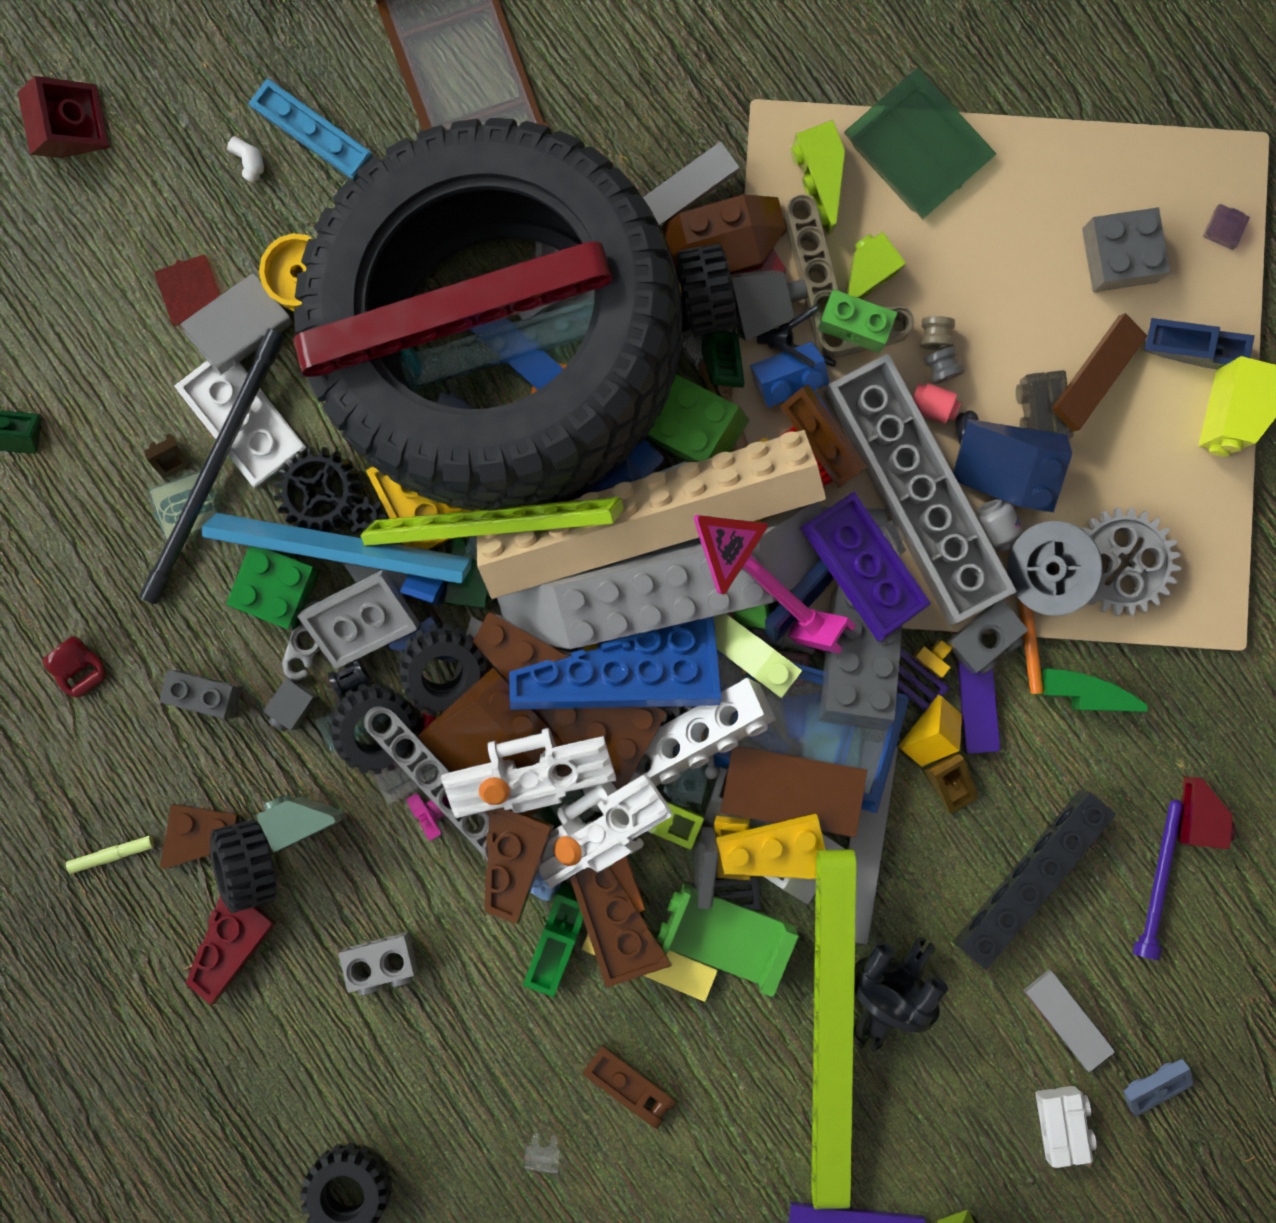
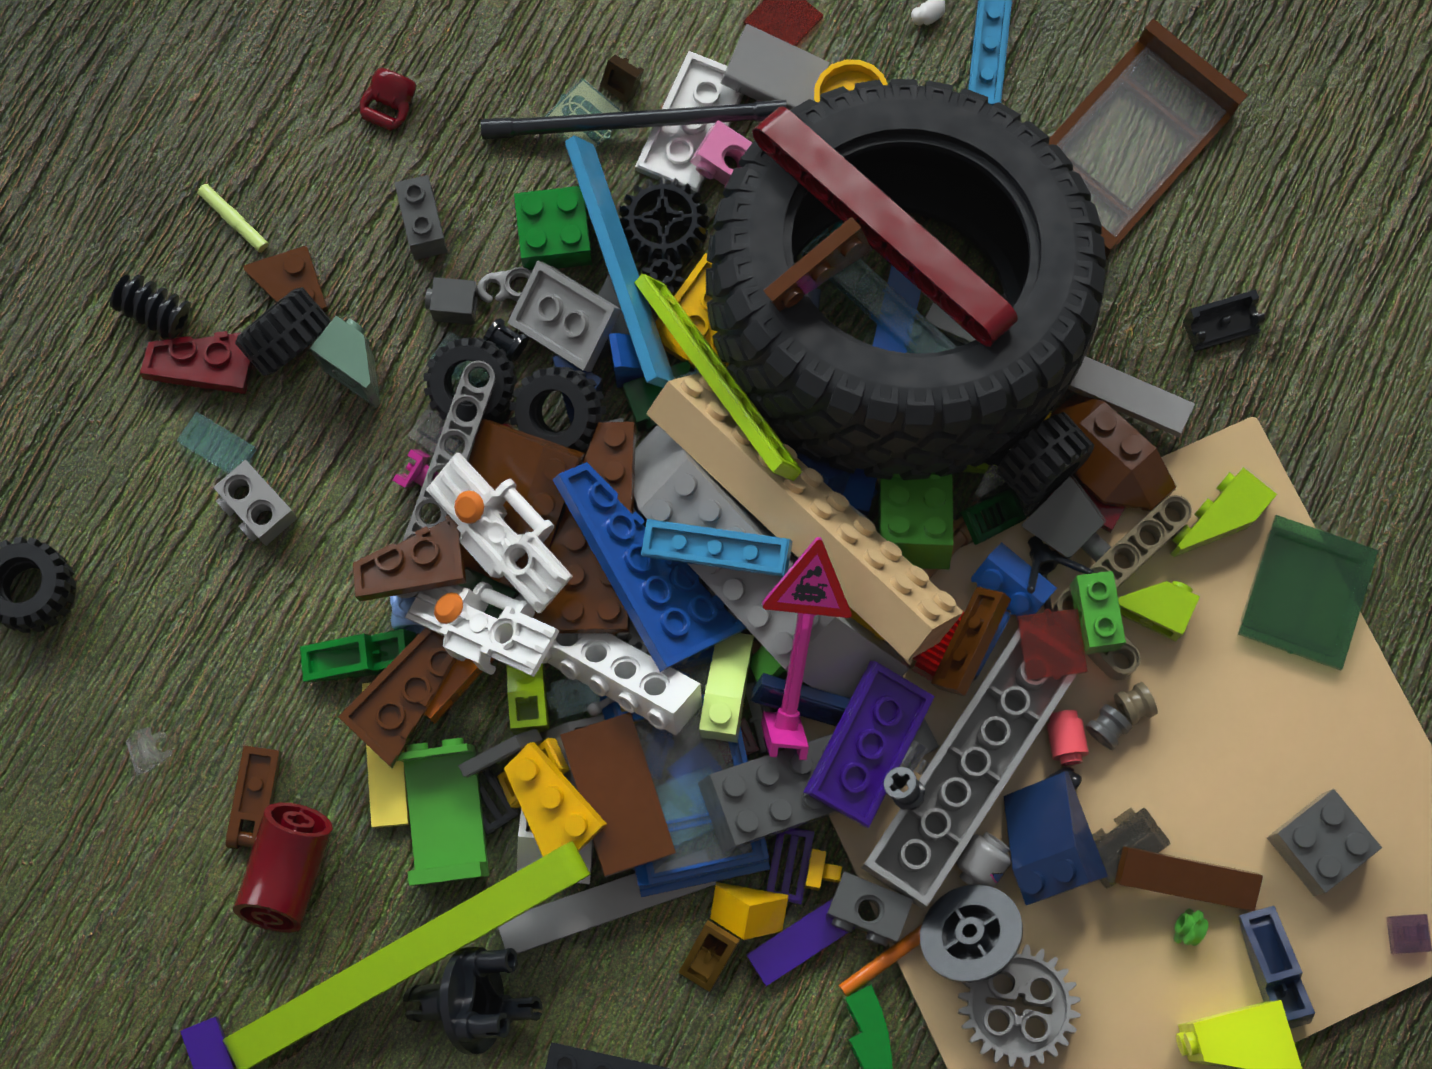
camera: 60 degrees right, 10 degrees down
none -> black piece [110,274,191,339]
none -> clear light blue tile [177,412,257,473]
none -> dark red brick [233,802,333,933]
none -> dark azure tile [641,519,793,577]
none -> bright pink brick [690,120,752,188]
none -> reddish brown wing [763,217,872,312]
none -> black bush [884,767,925,810]
none -> clear red piece [1017,609,1088,680]
none -> bright green plate [1174,908,1208,946]
none -> black hinge [1183,289,1265,353]

